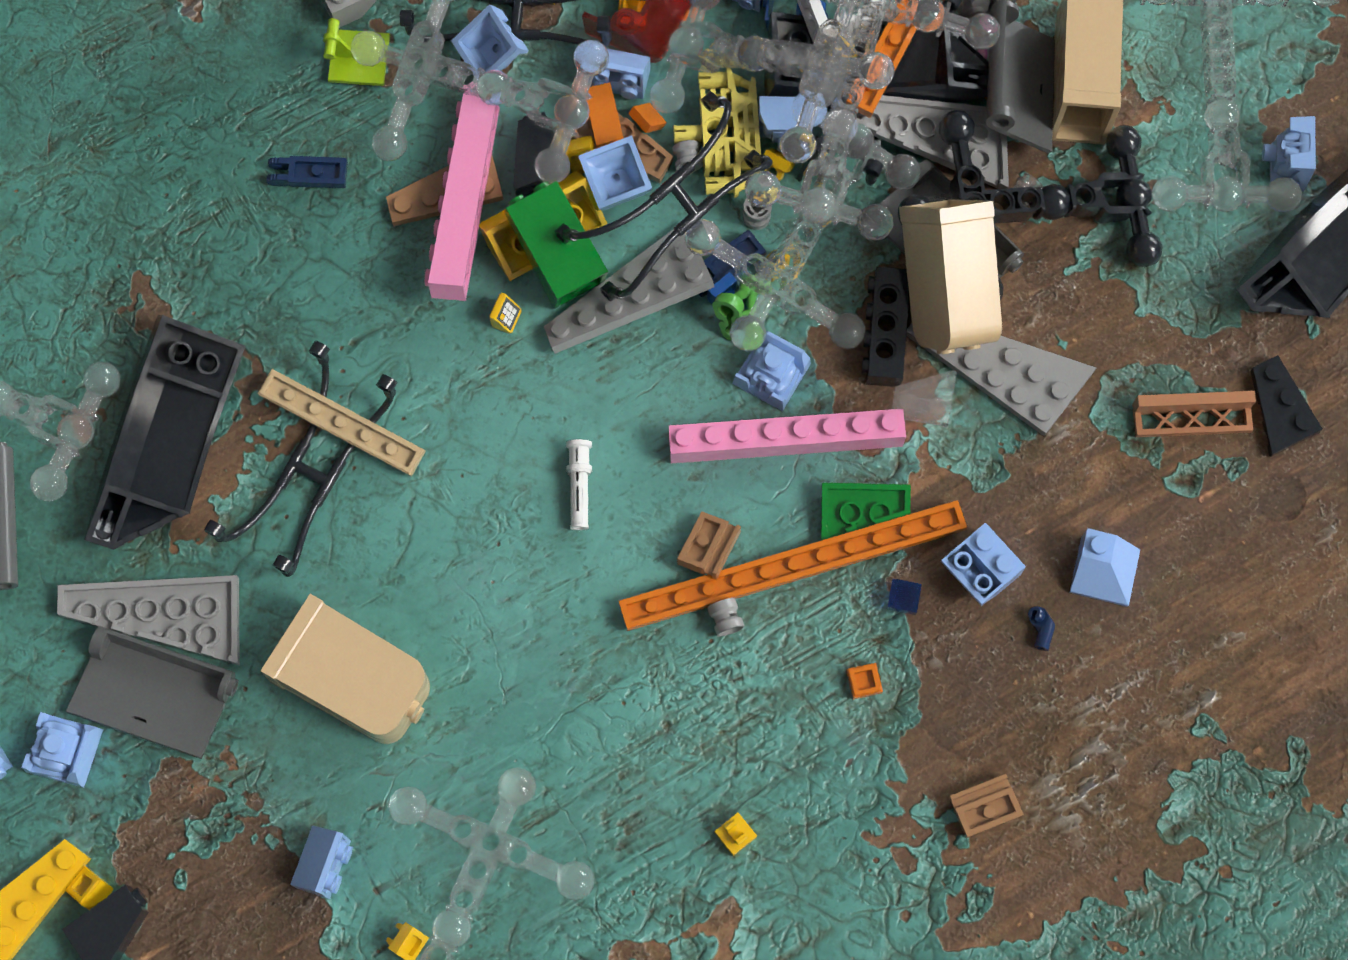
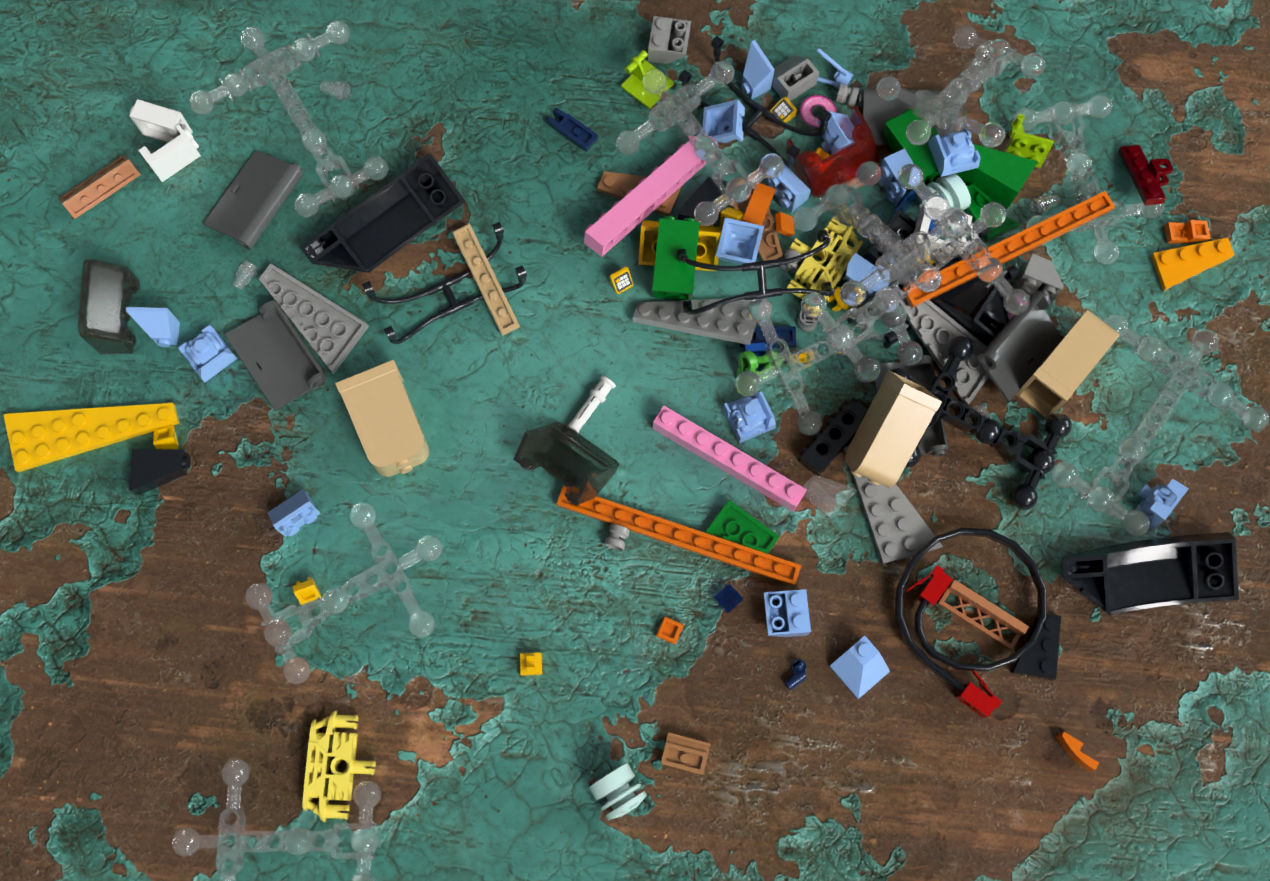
camera: 35 degrees right, 0 degrees up
medium nougat plate [677,512,741,580] -> none
none -> clear cone [232,259,258,290]
none -> clear smoke windscreen [513,422,619,506]
none -> light aqua wheel [589,763,647,821]
none -> black piece [895,527,1047,718]

